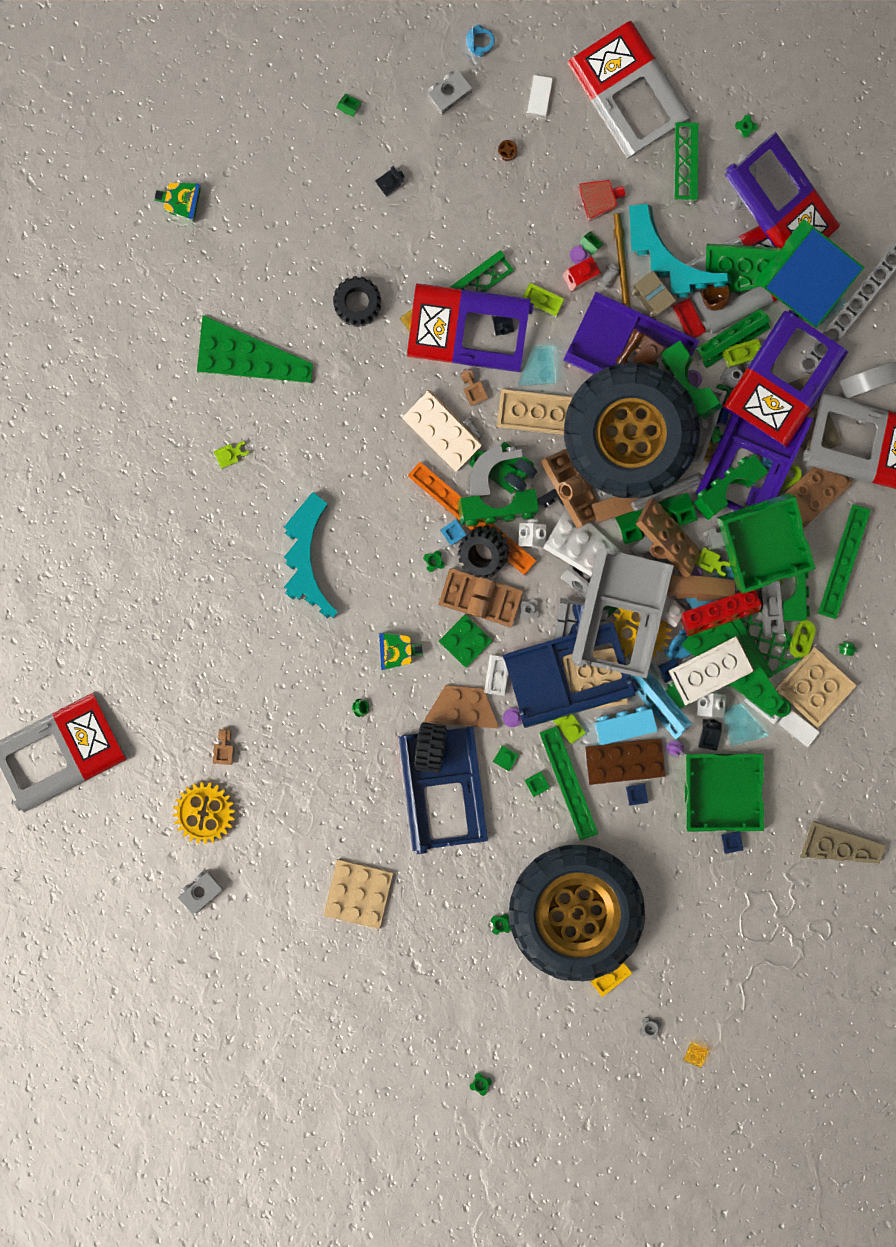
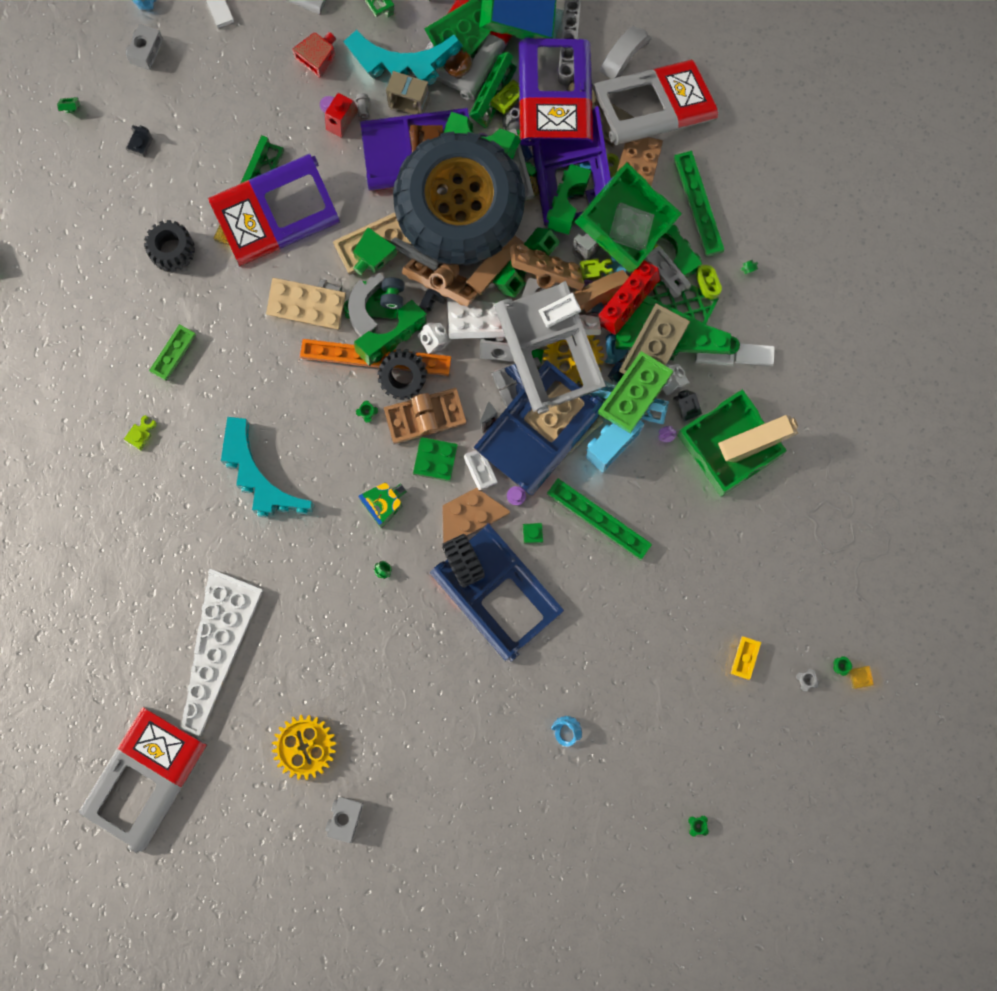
camera: 30 degrees left, 10 degrees down
green wing [197,315,313,384] -> none
medium nougat plate [213,727,234,765] -> none
tan plate [324,859,393,929] -> none
dark azure plate [440,519,466,546] -> none
medium nougat plate [460,369,488,406] -> none
black bracket [491,315,514,336] -> none
green plate [491,914,511,935] -> none
reddish brown wheel [498,140,517,161] -> none
black wheel [509,844,645,982] -> none
clear light blue wing [518,345,555,386] -> none
light grey plate [519,599,539,619] -> none
lime plate [523,283,564,317] -> none
green plate [524,771,550,797] -> none
lime plate [553,714,586,744] -> none
green plate [579,231,604,254] -> none
reddish brown plate [585,738,666,785] -> none
pearl gold bar [613,213,630,308] -> none
dark blue plate [626,784,648,806] -> none
light grey axle [631,474,701,511] -> none
red tile [672,298,706,338] -> none
dark blue plate [721,831,743,854] -> none
clear light blue wing [724,704,768,746] -> none
tan plate [775,647,857,728] -> none
dark tan wing [800,821,886,864] -> none
none -> bright green plate [149,324,196,382]
none -> white wing [181,569,264,736]
none -> green torso [353,227,397,275]
none -> dark grey axle [390,237,440,271]
none -> dark grey slope [480,402,498,433]
none -> white tile [538,293,581,328]
none -> dark azure piece [551,716,582,747]
none -> bright green plate [598,351,673,434]
none -> clear plate [609,203,654,250]
none -> tan slope [718,415,799,462]
none -> green plate [833,656,852,676]

